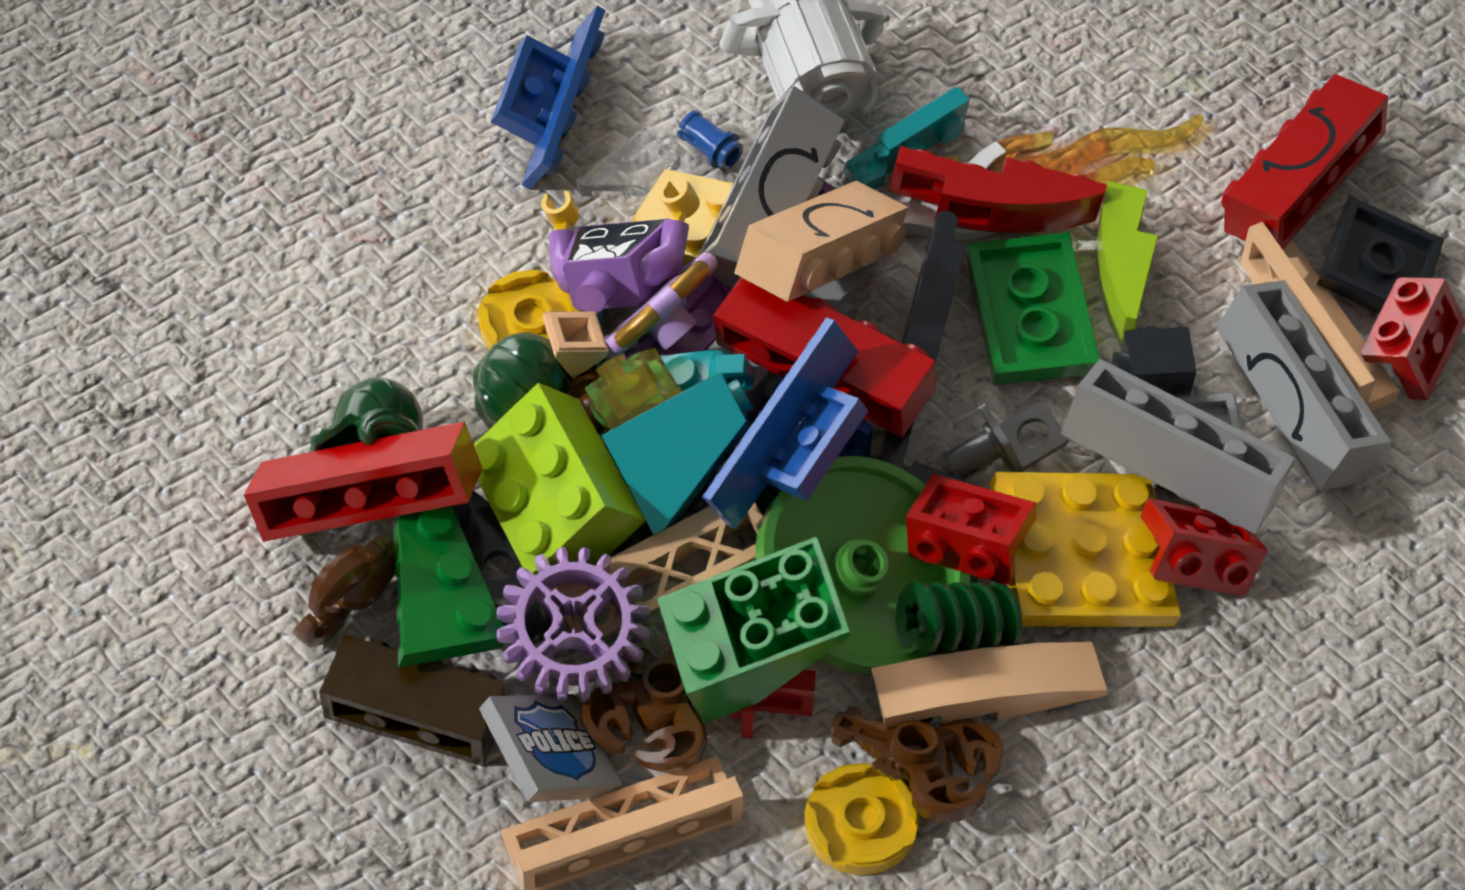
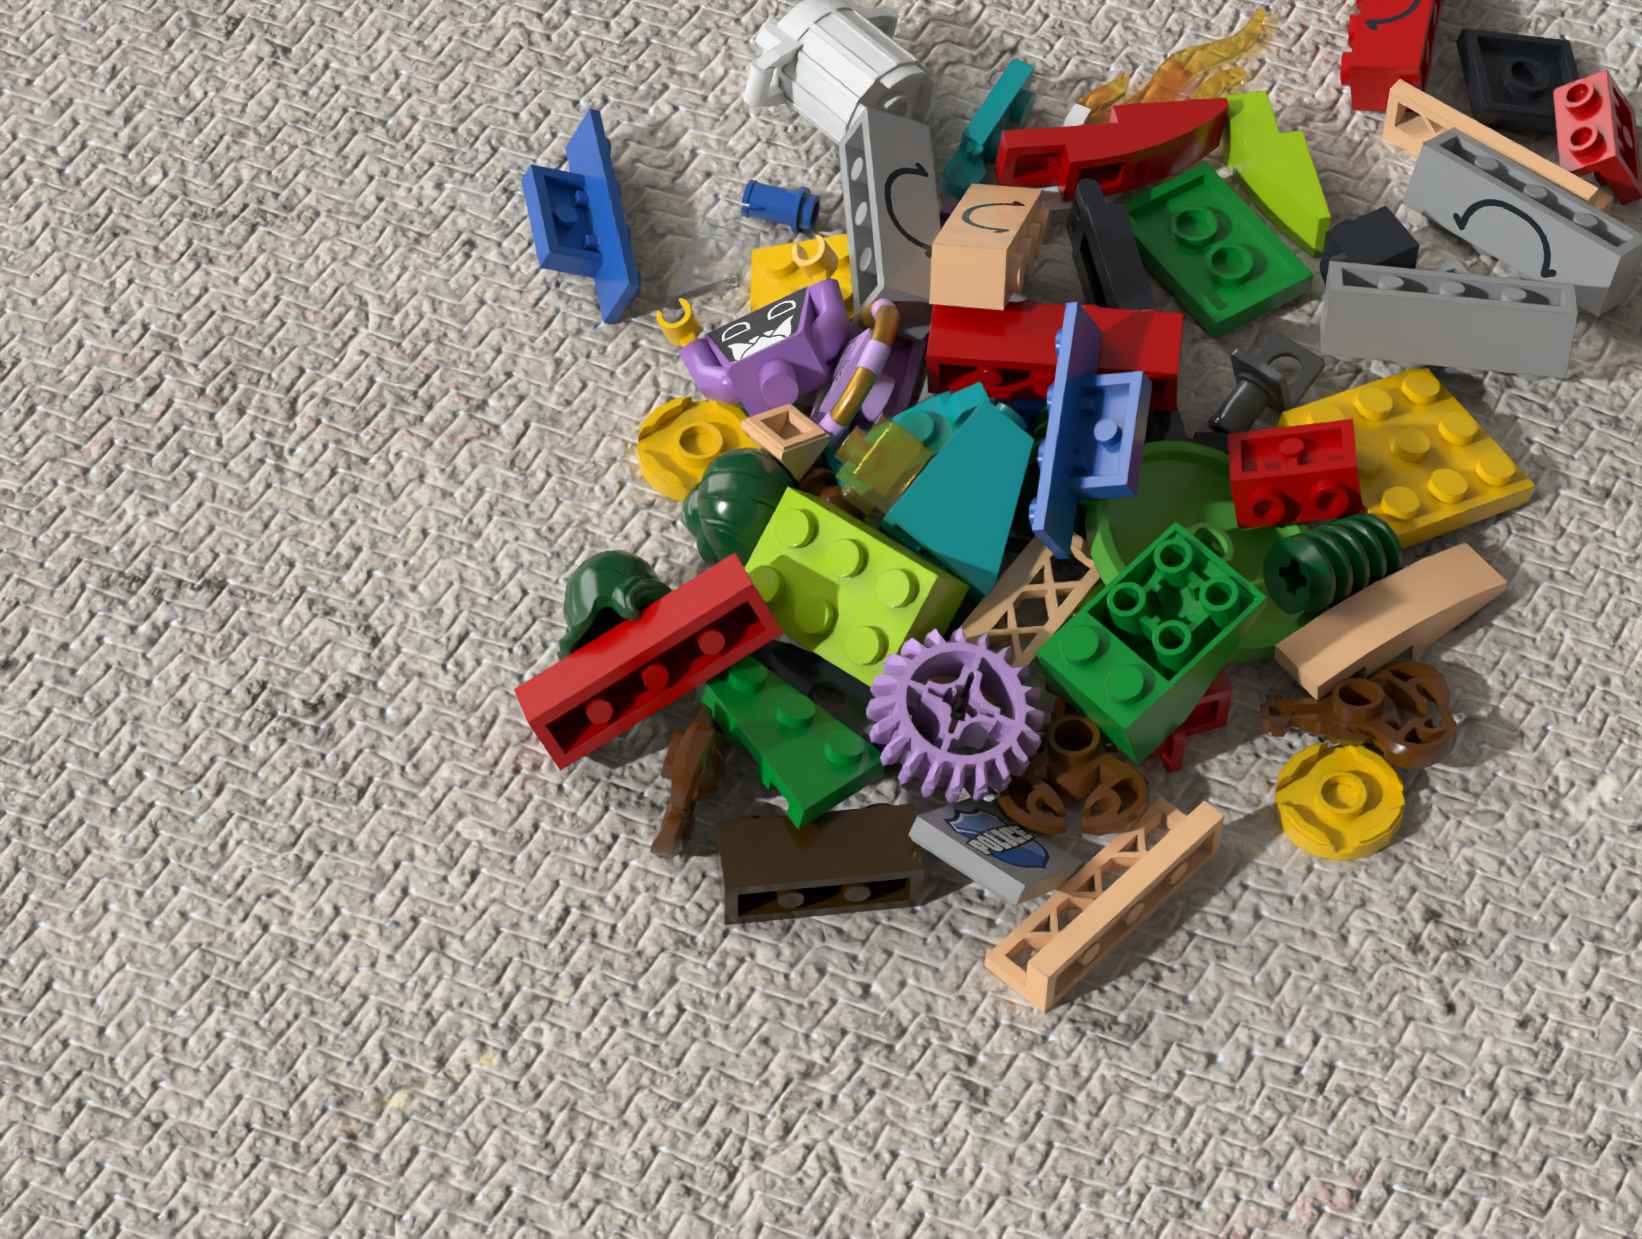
camera: 25 degrees left, 5 degrees down
red bracket [1140,498,1268,596] -> none

